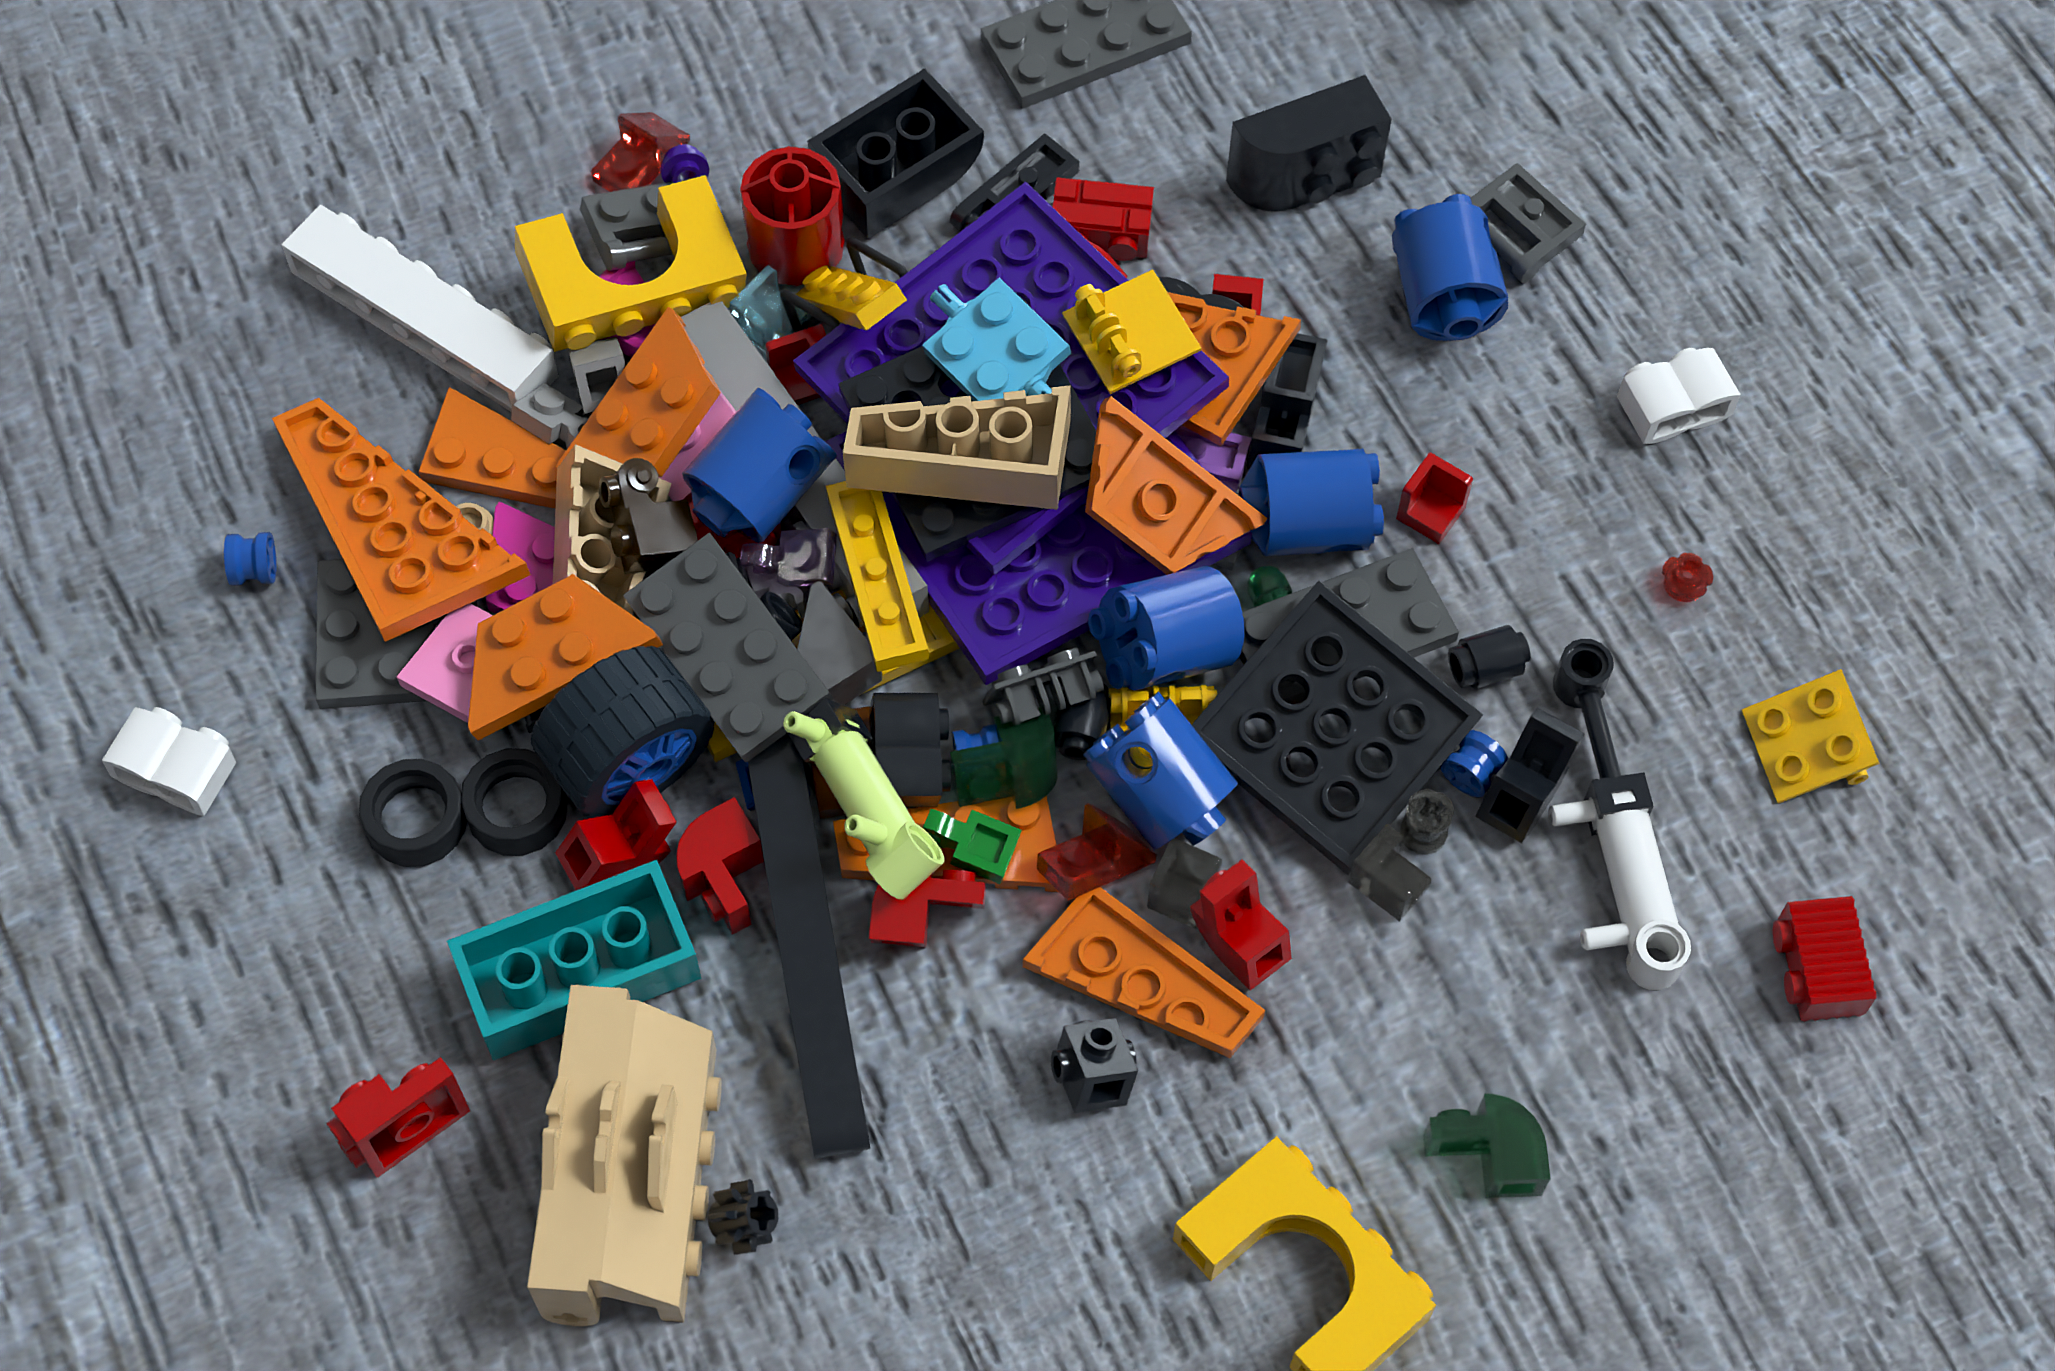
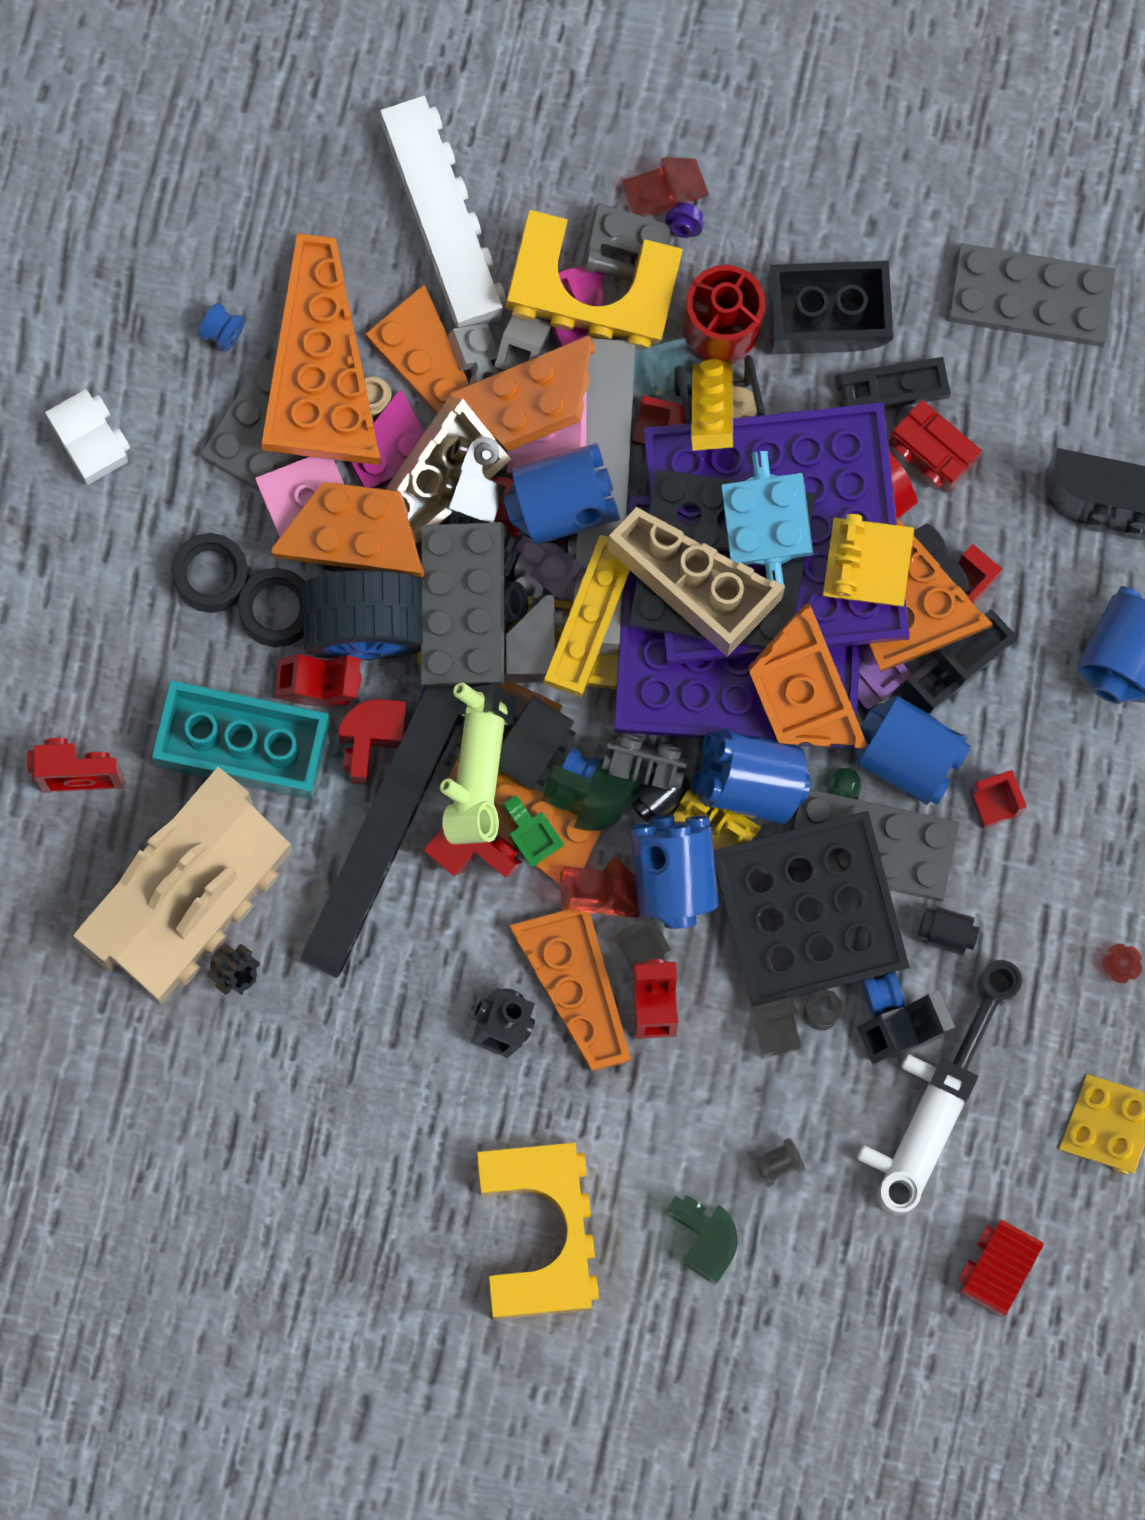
camera: 30 degrees right, 15 degrees up
none -> clear smoke bush [752,1137,805,1188]

